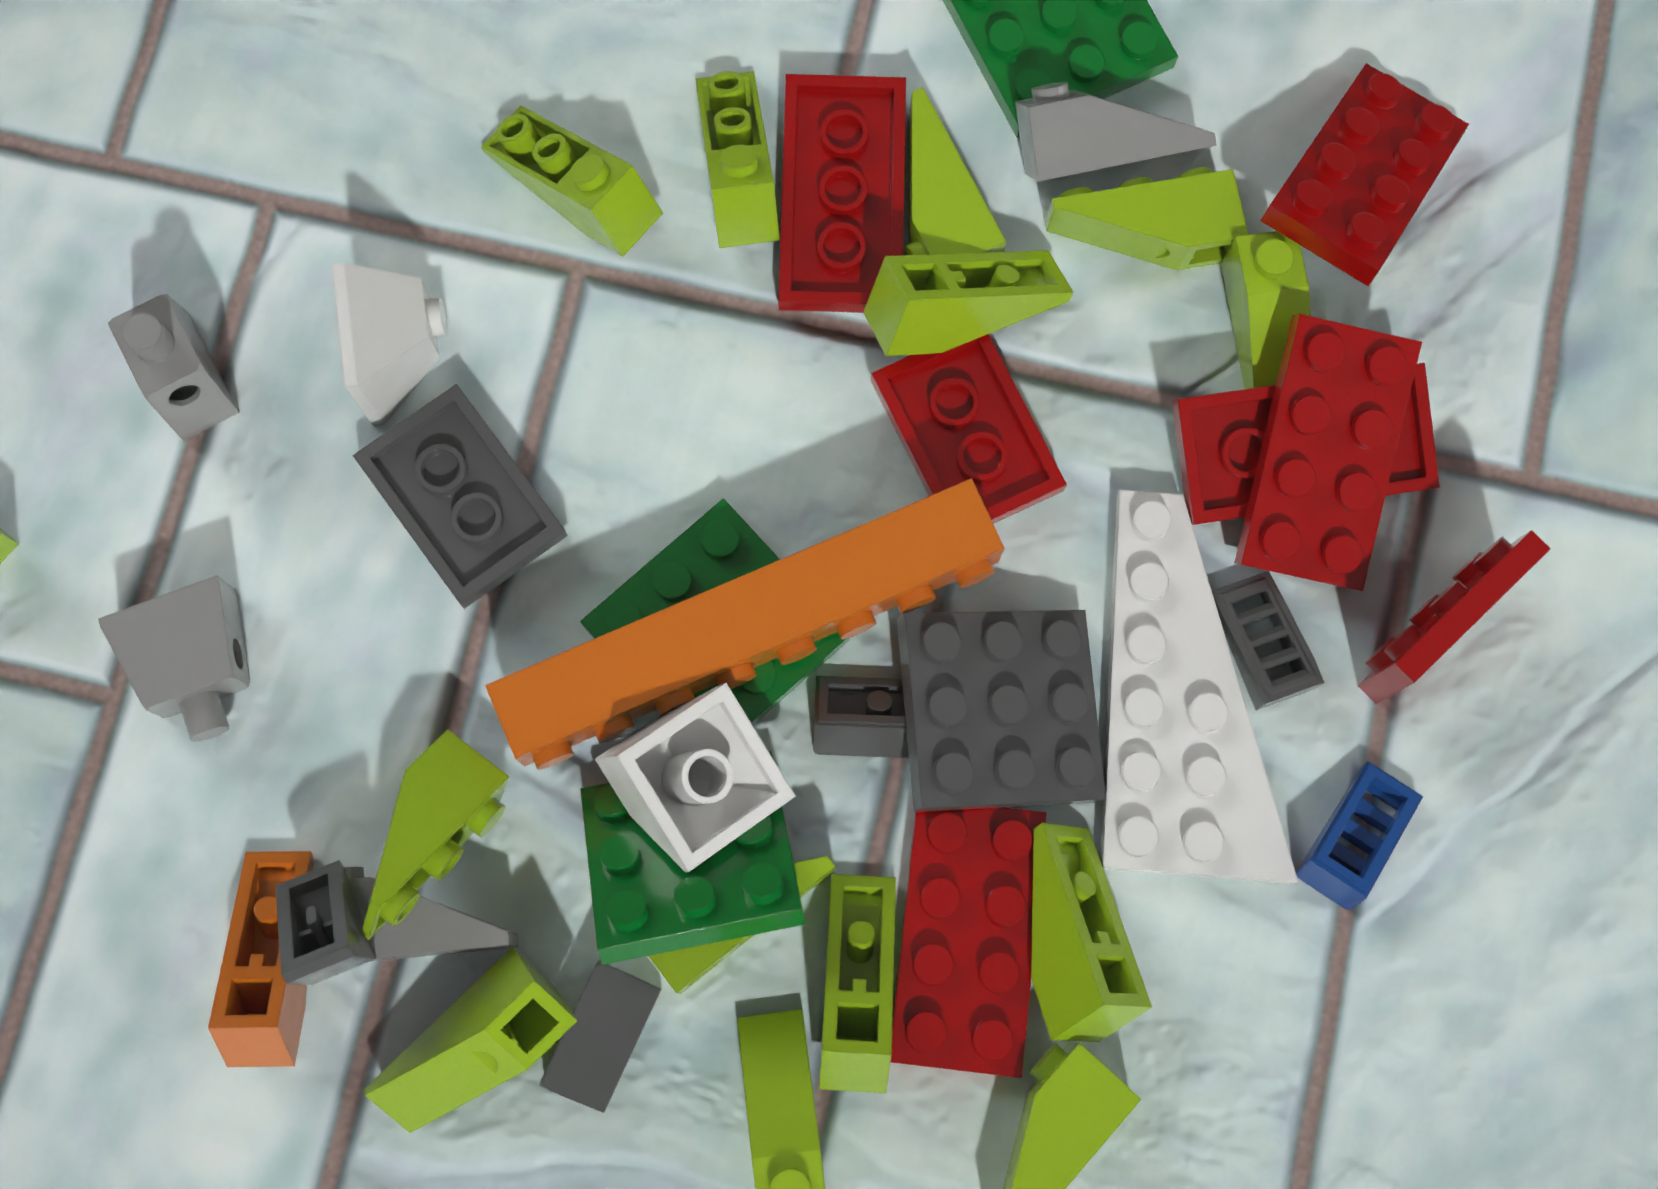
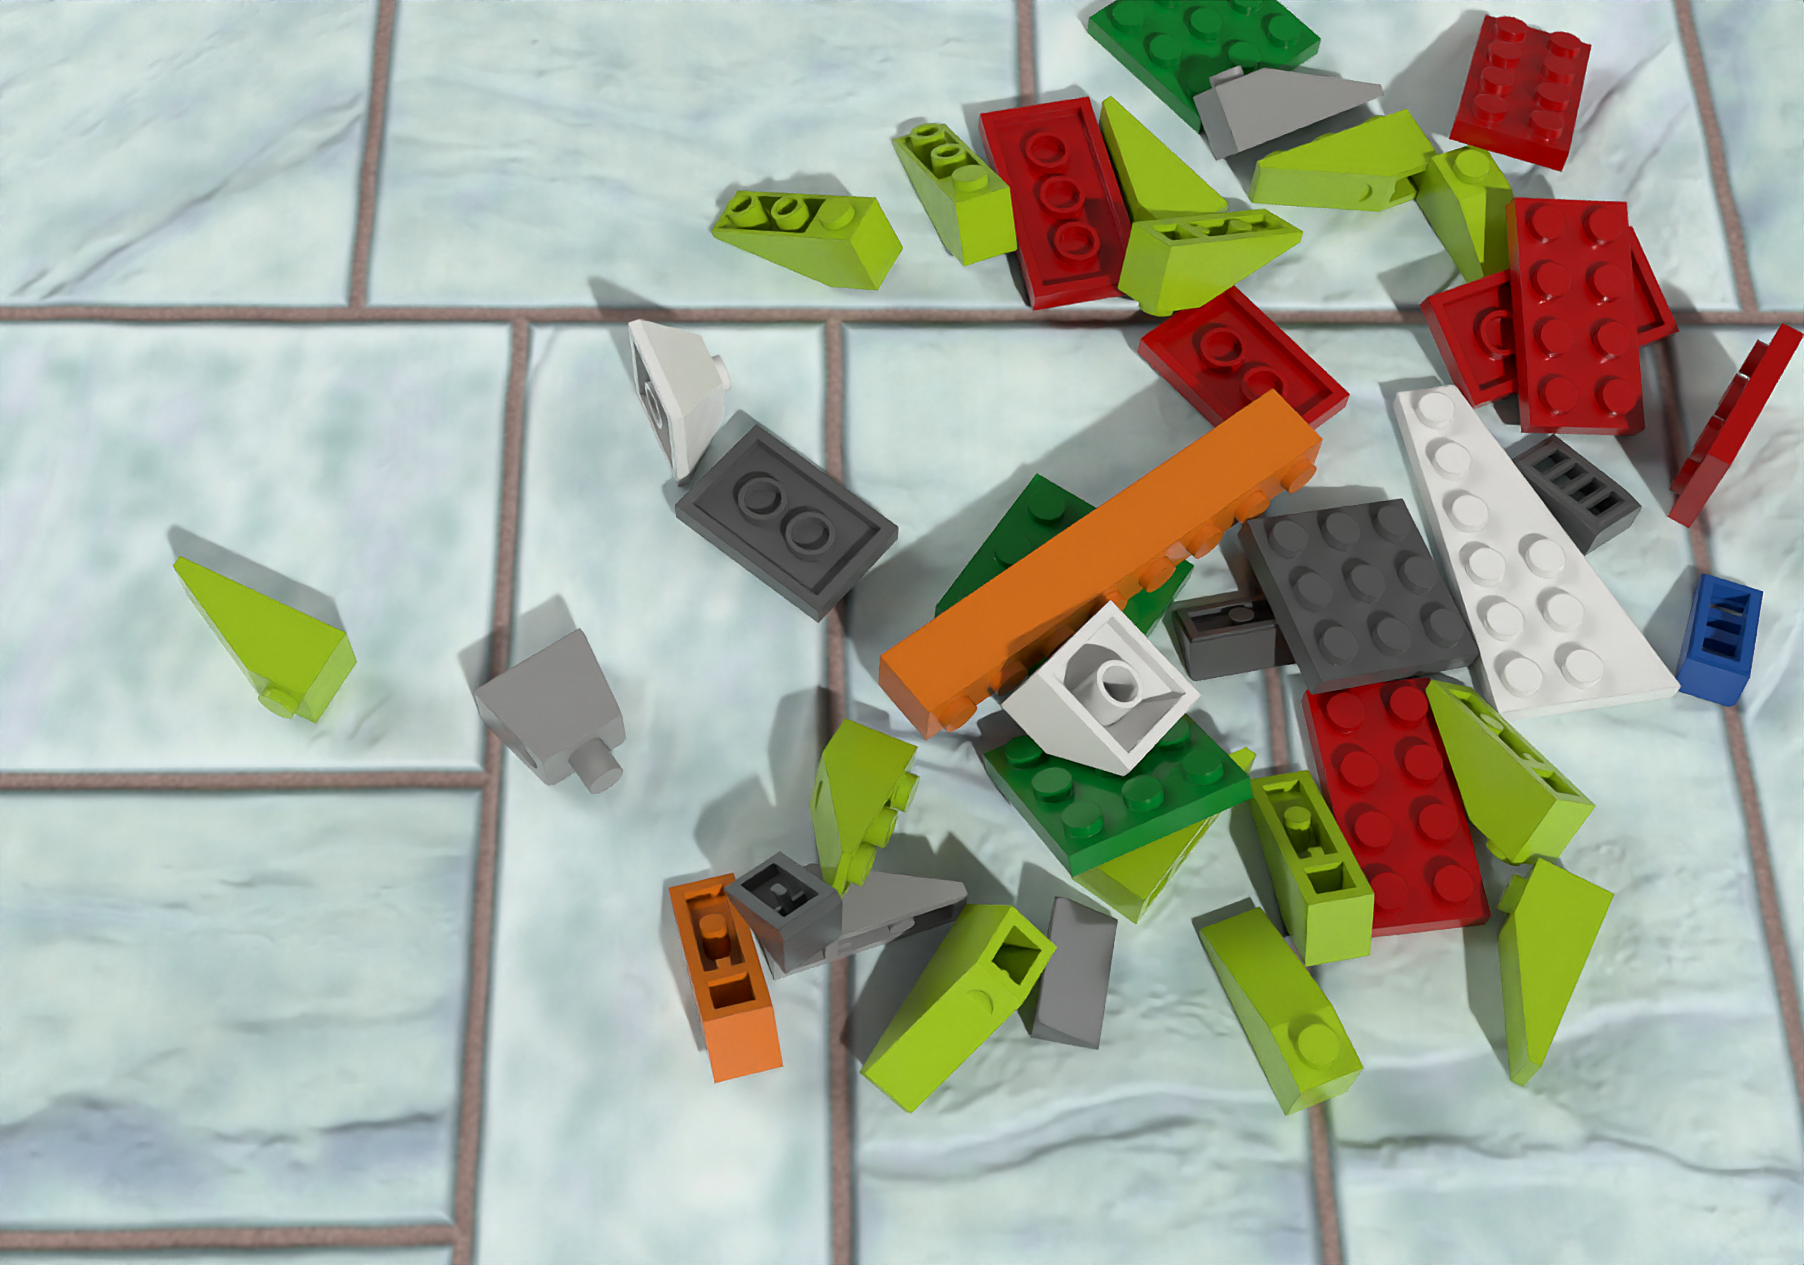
camera: 15 degrees left, 15 degrees down
light grey torso [108,294,240,441] -> none

